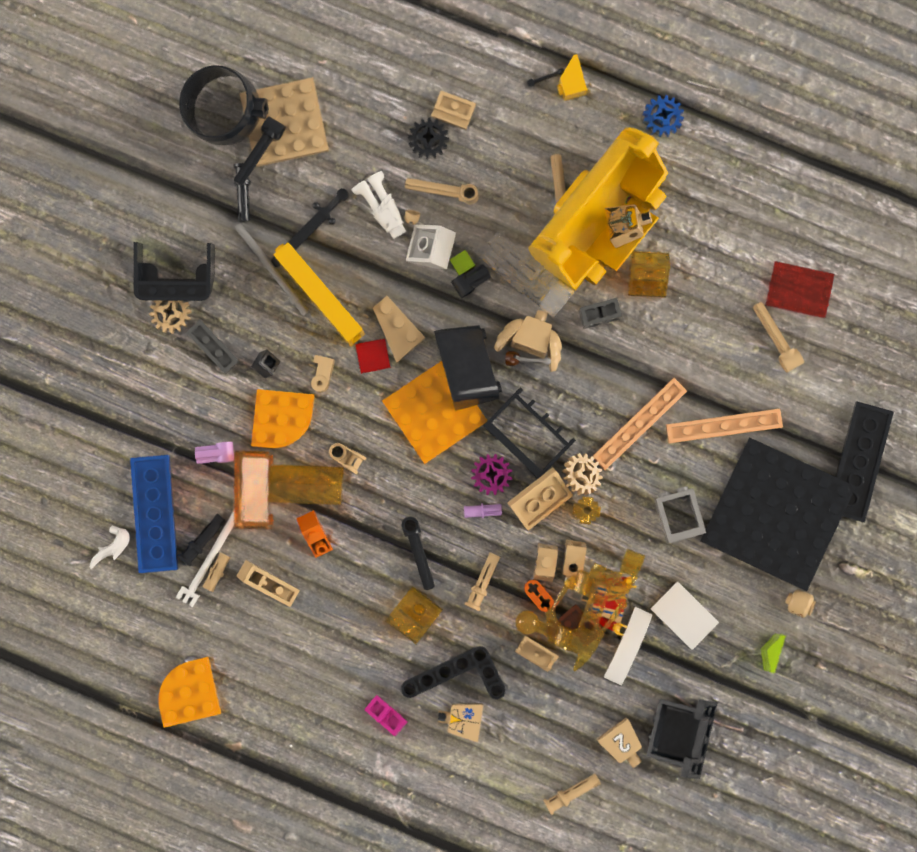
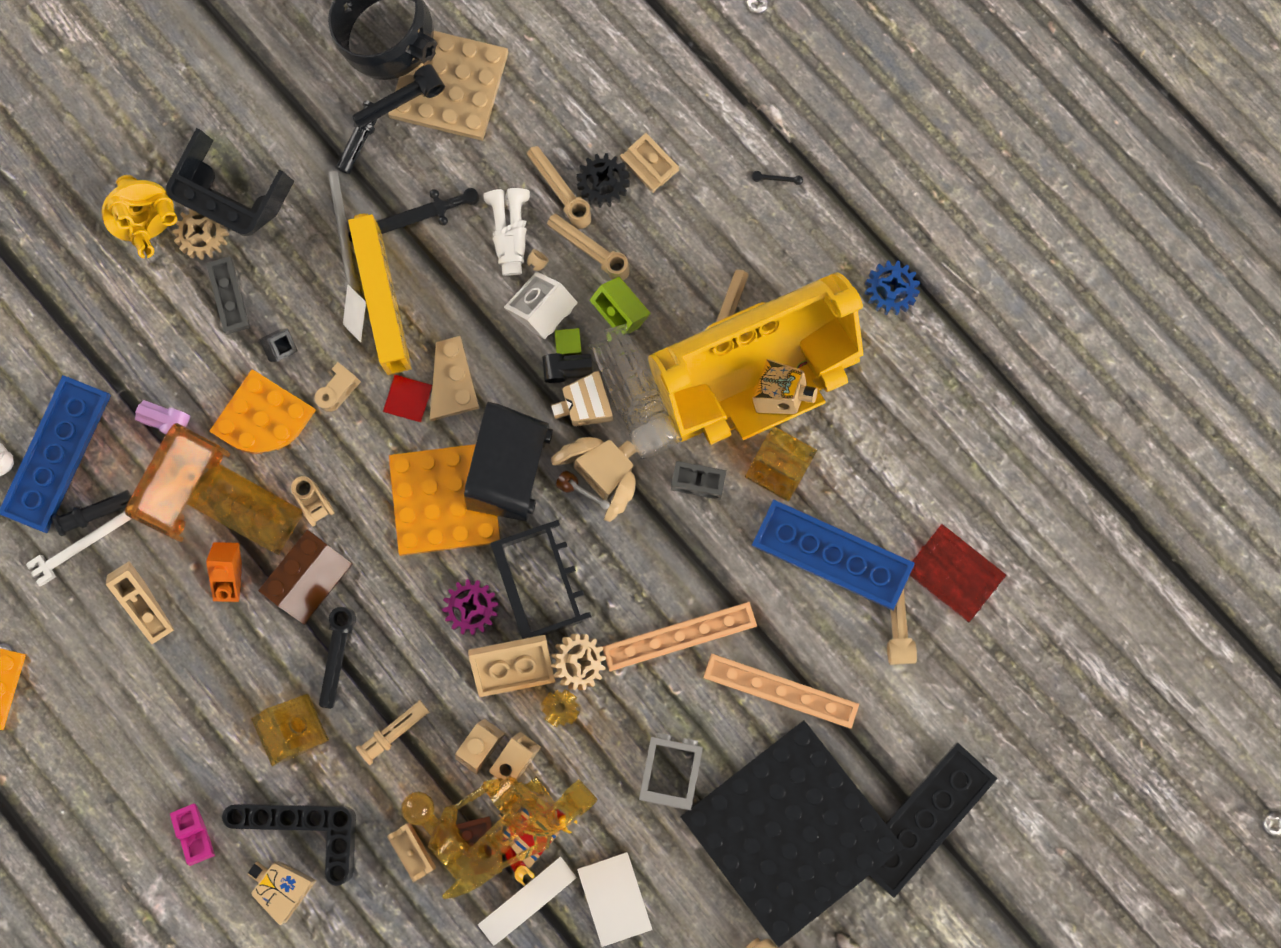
camera: 25 degrees right, 5 degrees down
tan pin [202,552,231,592] -> none
lavender axle [464,503,502,519] -> none
orange beam [524,580,554,612] -> none
yellow slope [557,54,587,101] -> none
none -> yellow piece [101,175,177,258]
none -> reddish brown slope [258,529,353,625]
none -> white sticker [343,285,366,342]
none -> tan axle [527,146,591,229]
none -> torso [551,371,613,426]
none -> lime brick [589,276,651,337]
none -> blue plate [752,499,915,611]

